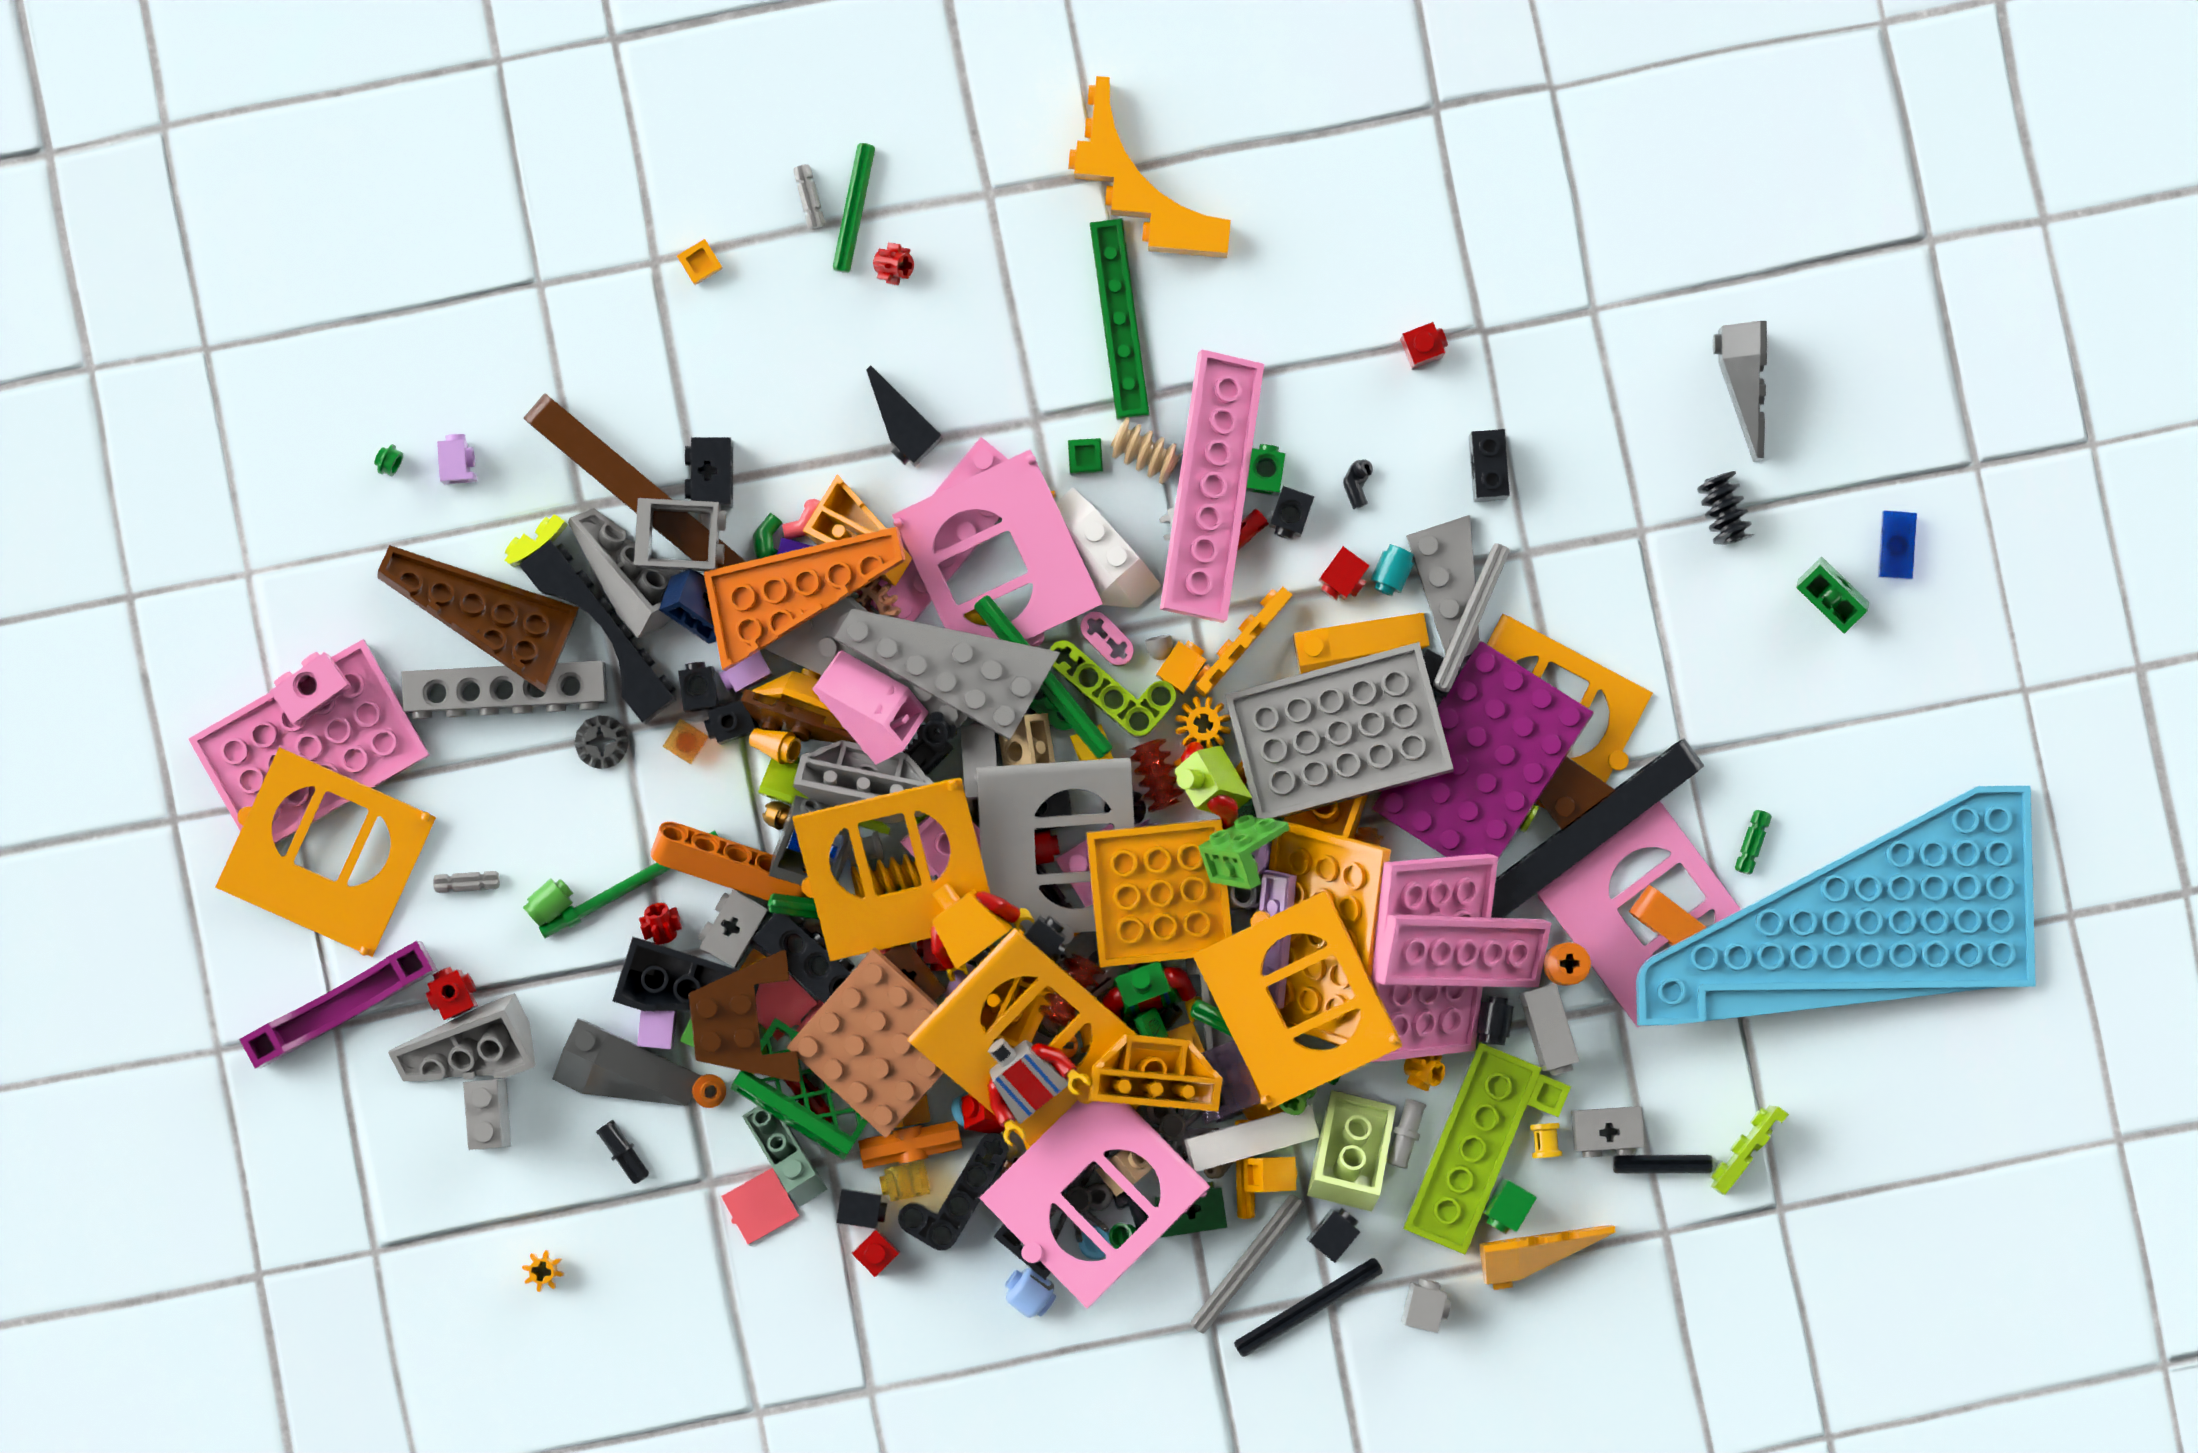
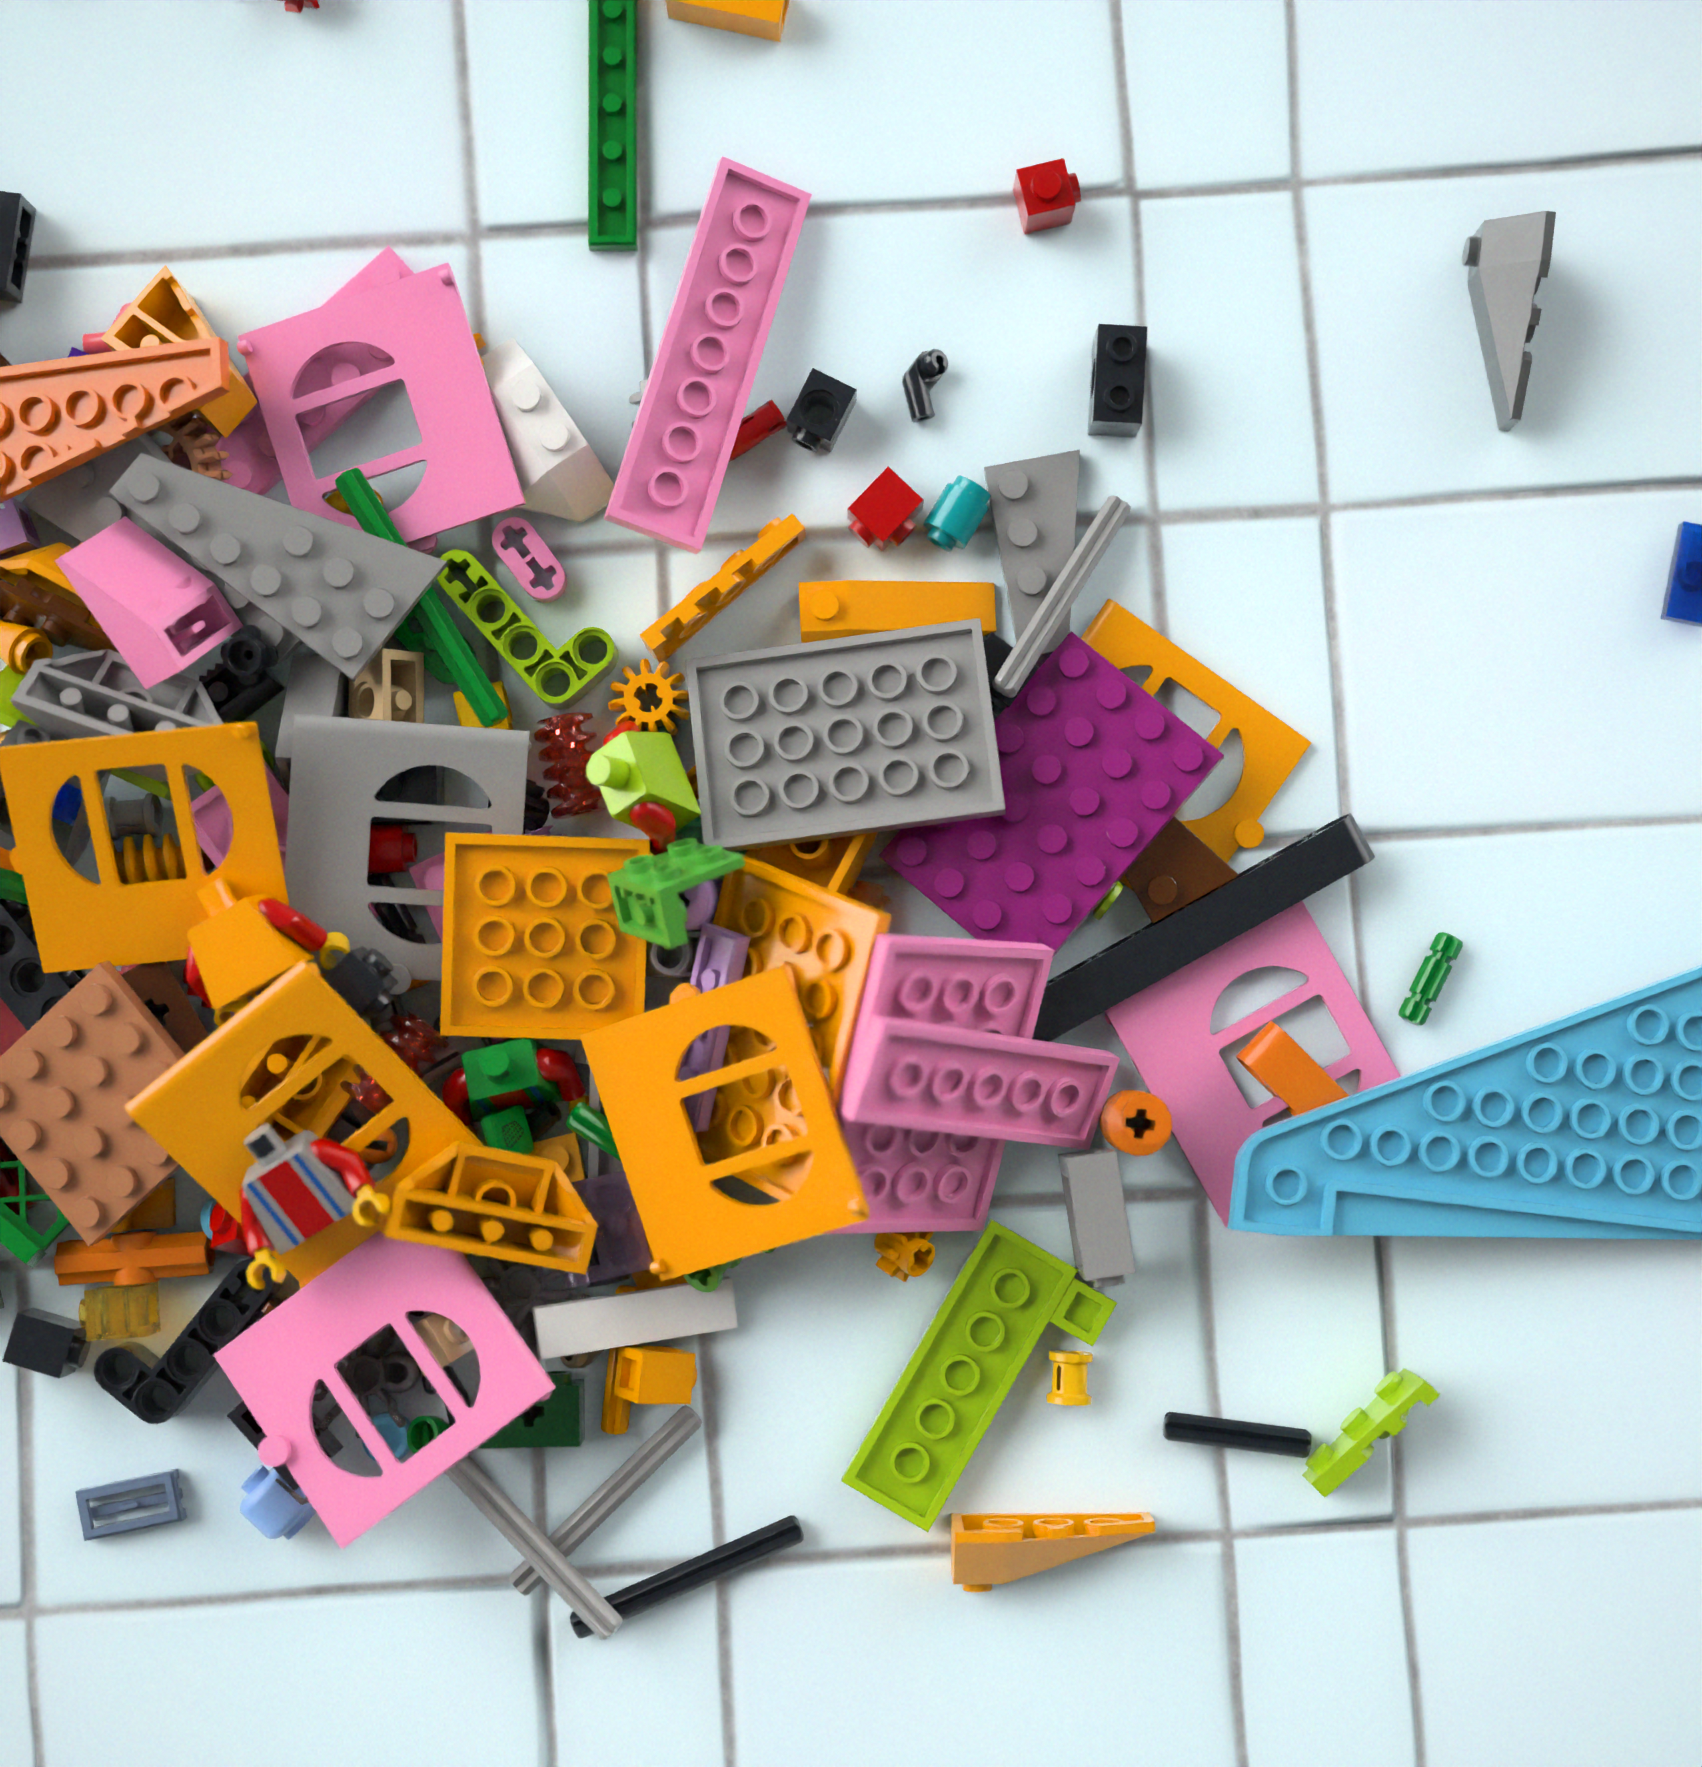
camera: 10 degrees right, 0 degrees up
green arm [753,513,783,559] -> none
red brick [851,1228,900,1277] -> none
black slope [866,365,943,467] -> none
green tile [1068,438,1103,474] -> none
tan piece [1110,417,1183,485] -> none
light grey hinge [1145,635,1173,660] -> none
light orange brick [1156,640,1206,695] -> none
green brick [1246,444,1286,496] -> none
black brick [1306,1208,1361,1263] -> none
yellowish green slope [1307,1090,1396,1212] -> none
light grey pin [1386,1098,1427,1169] -> none
light grey brick [1401,1278,1451,1333] -> none
black brick [1476,996,1514,1046] -> none
green brick [1483,1178,1537,1234] -> none
light grey brick [1571,1106,1644,1157] -> none
black piece [1697,471,1755,545] -> none
green brick [1796,556,1869,634] -> none
none -> sand blue tile [75,1468,187,1541]
none -> light grey axle [445,1455,623,1640]

